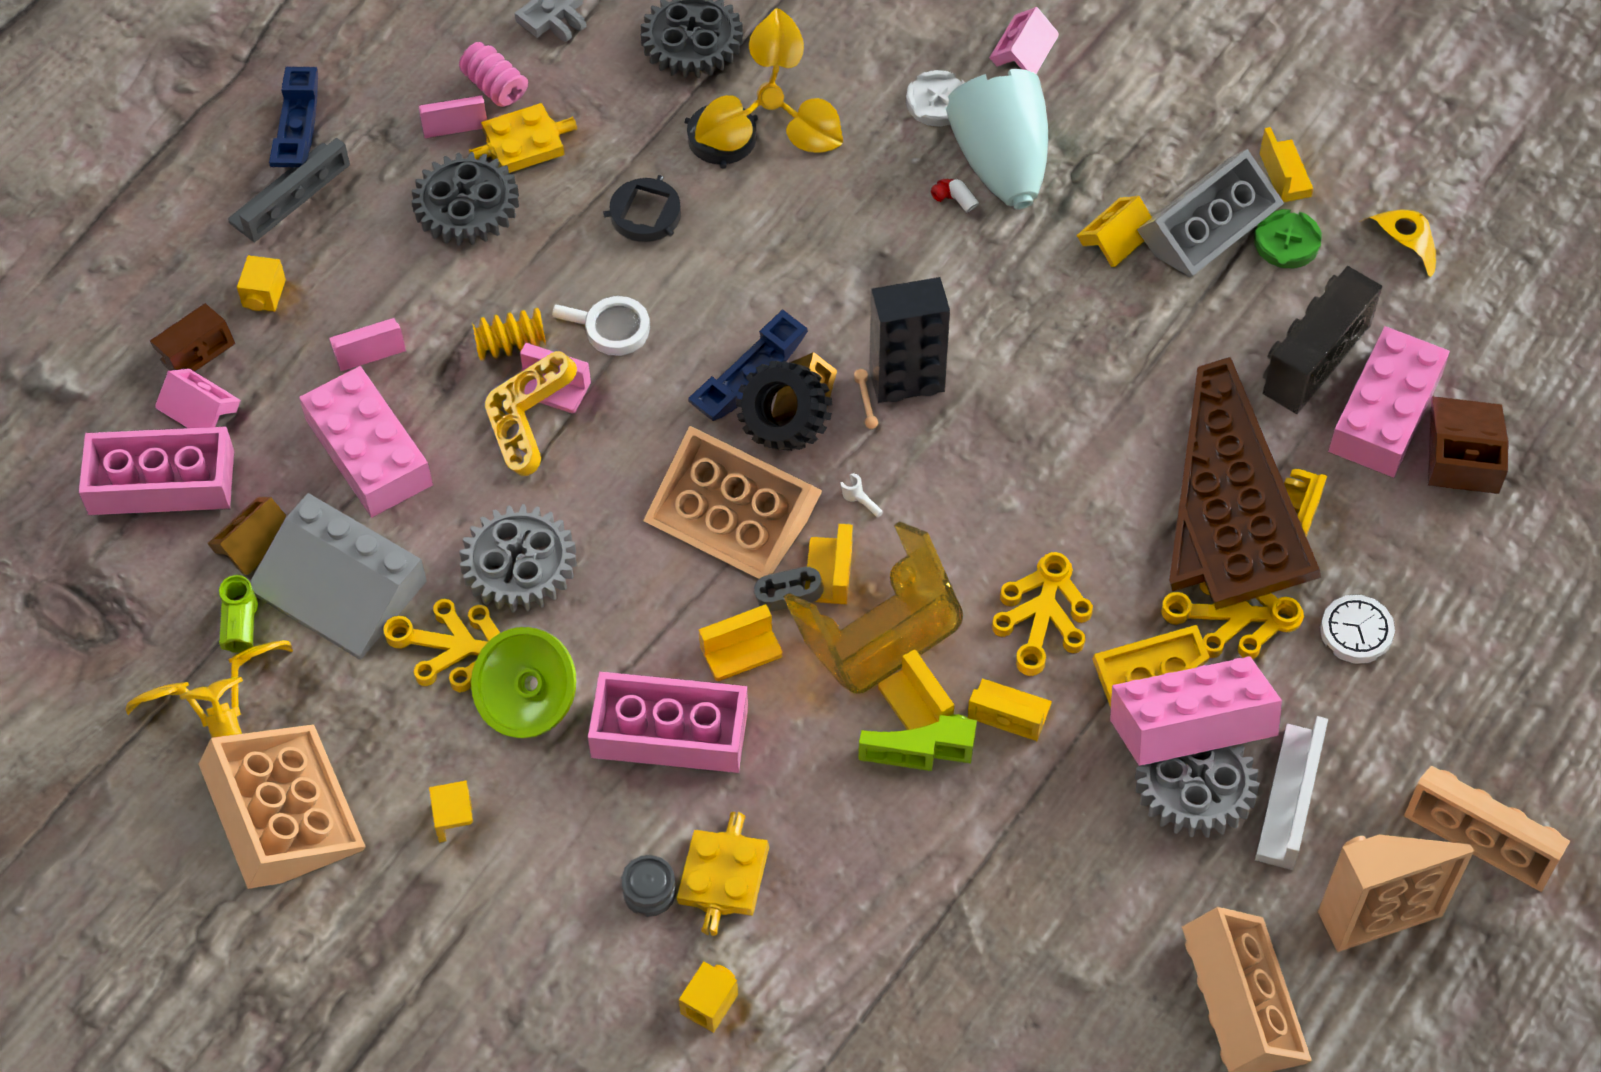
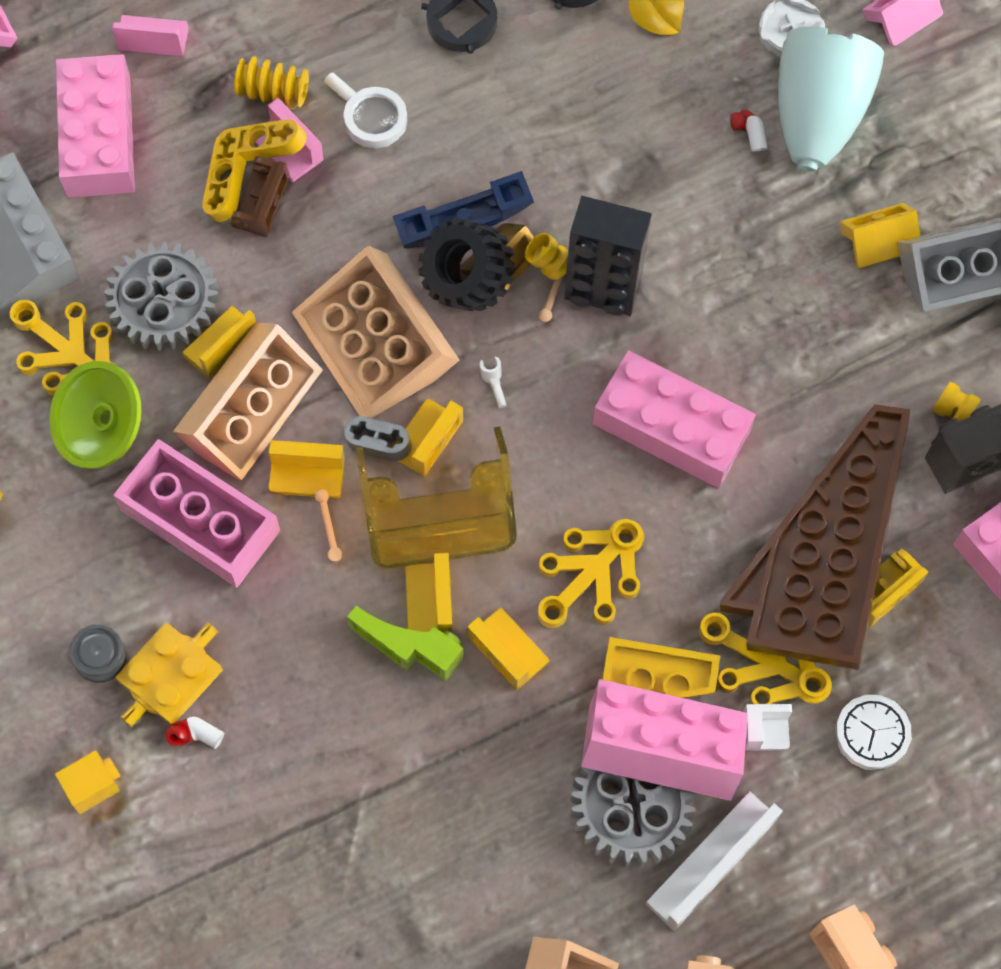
camera: 25 degrees right, 10 degrees up
none -> arm [165,716,225,749]
none -> light nougat slope [173,322,323,480]
none -> yellow panel [183,305,256,379]
none -> reddish brown hinge [231,157,290,237]
none -> light nougat hinge [315,489,343,563]
none -> yellow wheel [525,232,568,280]
none -> bright pink brick [592,350,756,488]
none -> white panel [743,704,792,751]
none -> yellow wheel [932,381,982,429]

